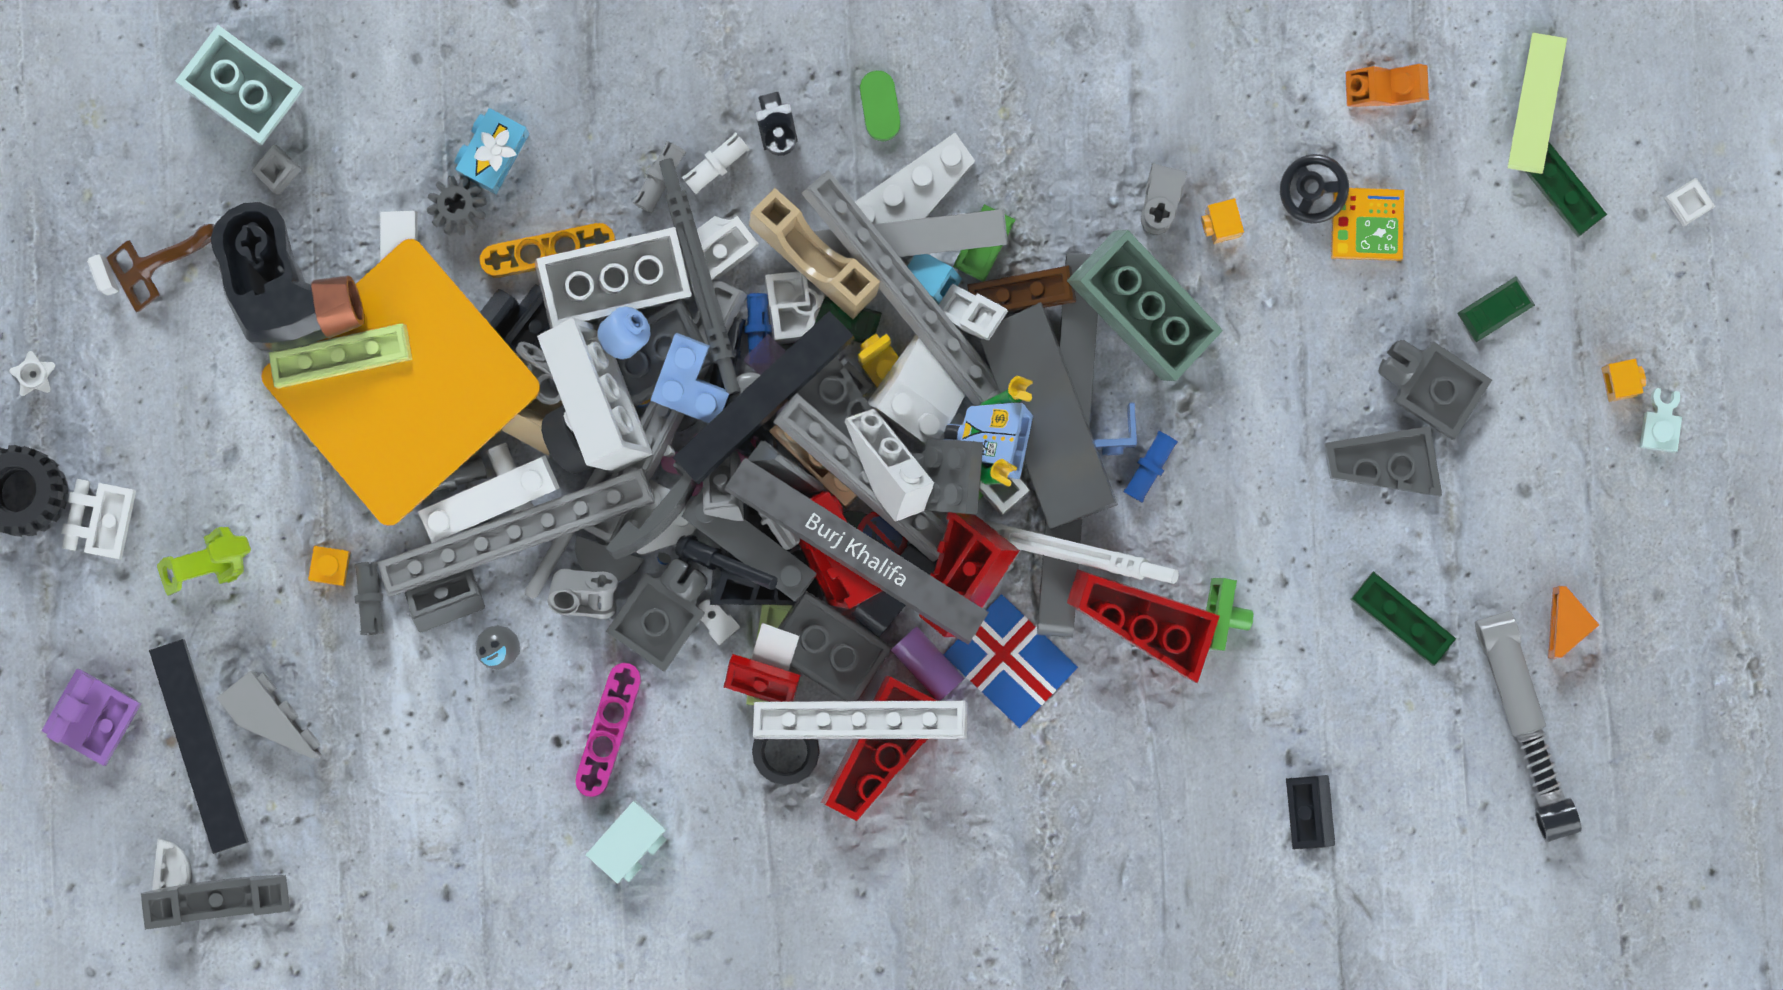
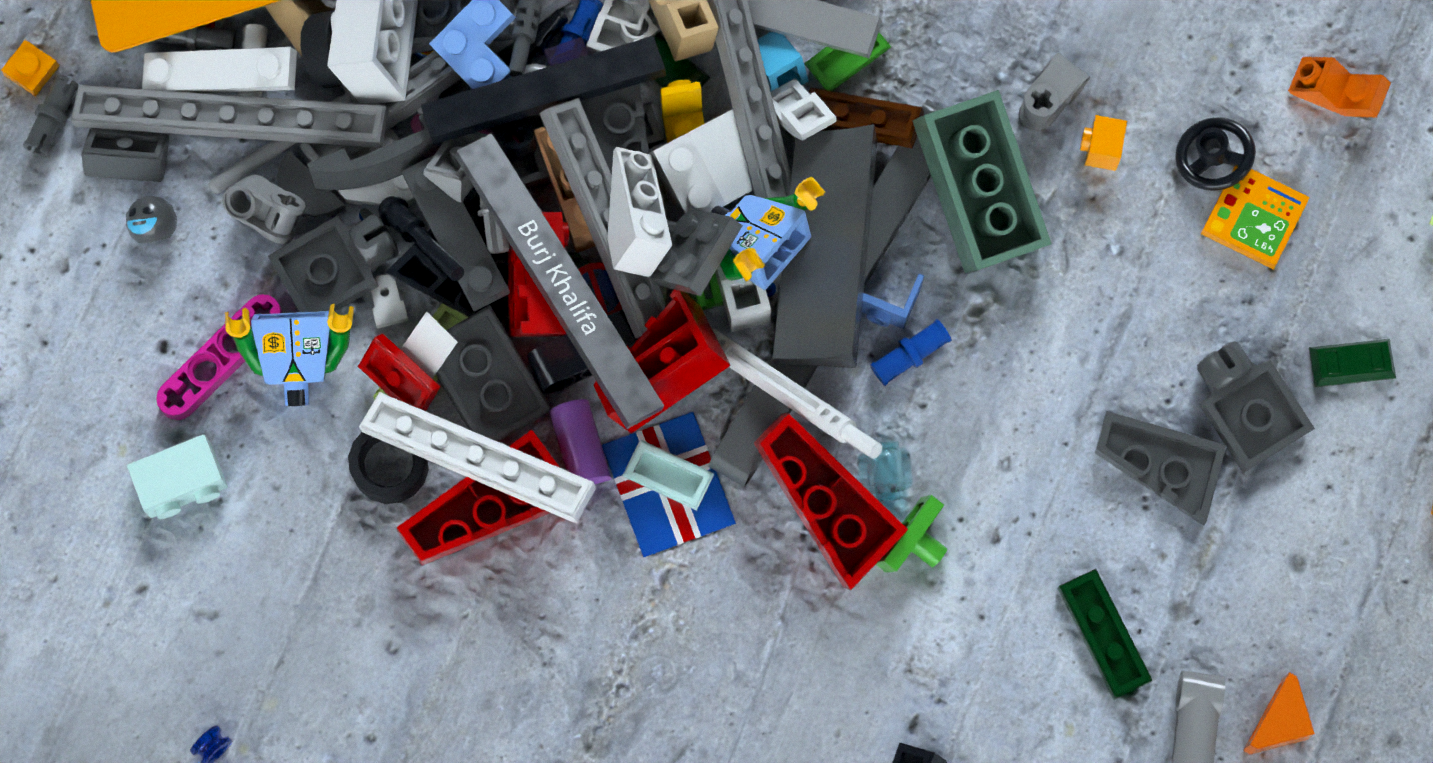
camera: 30 degrees right, 10 degrees down
dark grey slope [748,441,824,494] -> none
none -> torso [225,304,354,406]
none -> light aqua tile [622,439,714,511]
none -> clear light blue head [857,441,913,502]

